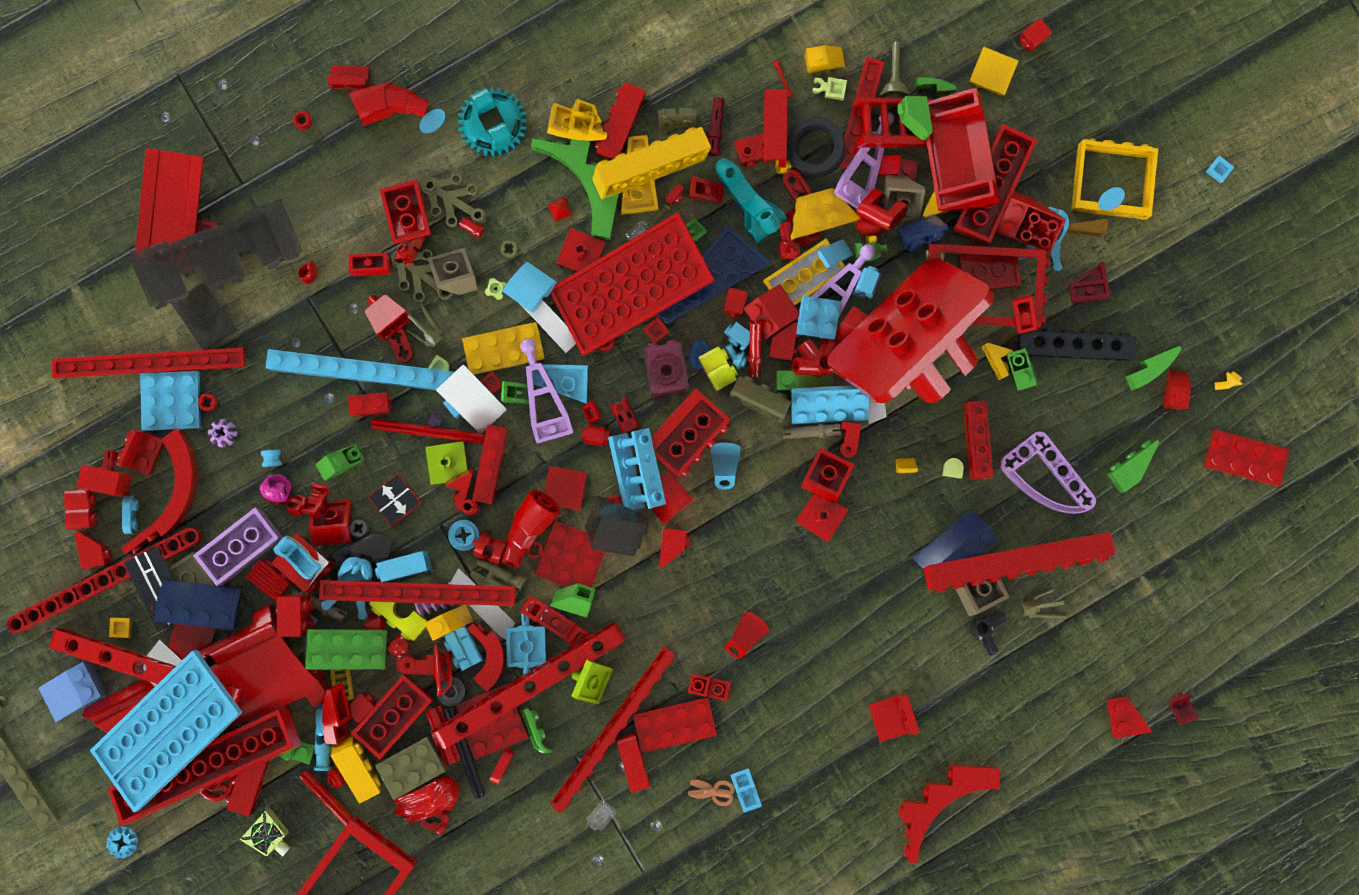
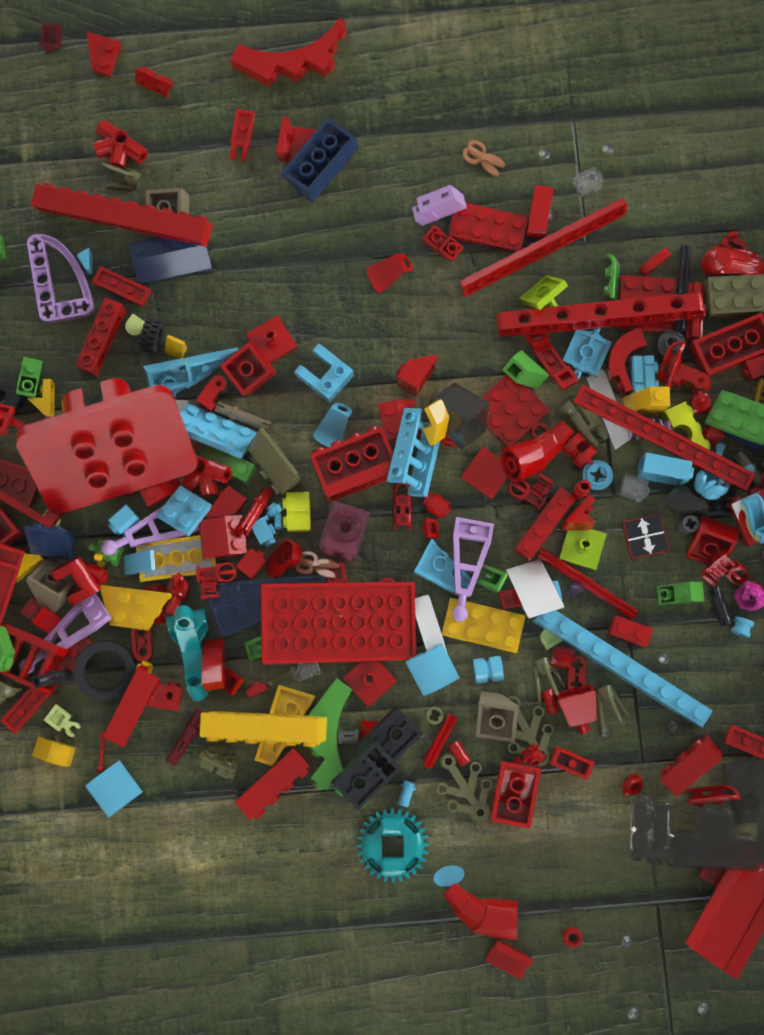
camera: 155 degrees left, 5 degrees down
yellowish green plate [485,278,506,300] -> none
yellow slope [547,99,607,141] -> none
clear blue sticker [690,339,709,369] -> none
medium azure slope [731,768,762,813] -> none
black axle [970,611,1007,656] -> none
none -> black pin [32,669,72,688]
none -> medium azure slope [77,248,93,276]
none -> medium azure slope [85,760,142,818]
none -> red piece [92,120,148,170]
none -> red plate [92,266,152,307]
none -> red hinge [135,67,174,97]
none -> black tyre [139,318,165,354]
none -> medium azure wedge [143,348,239,397]
none -> red piece [196,562,237,599]
none -> red slope [202,638,226,691]
none -> red hinge [230,109,255,162]
none -> red cap [266,539,302,578]
none -> dark blue slope [281,118,359,203]
none -> medium azure brick [294,344,354,404]
none -> nougat piece [295,551,339,579]
none -> black bracket [331,705,423,811]
none -> dark grey bush [338,728,358,746]
none -> medium azure pin [397,780,416,807]
none -> lavender piece [412,185,467,226]
none -> yellow slope [423,400,449,446]
none -> red axle [423,714,457,768]
none -> medium azure wheel [473,656,504,684]
none -> red piece [508,473,554,512]
none -> red pin [541,689,560,715]
none -> red plate [550,646,575,669]
none -> olive plant [596,685,629,735]
none -> clear brick [618,474,650,502]
none -> red wedge [660,733,722,797]
none -> red piece [686,785,741,807]
none -> black pin [708,587,733,627]

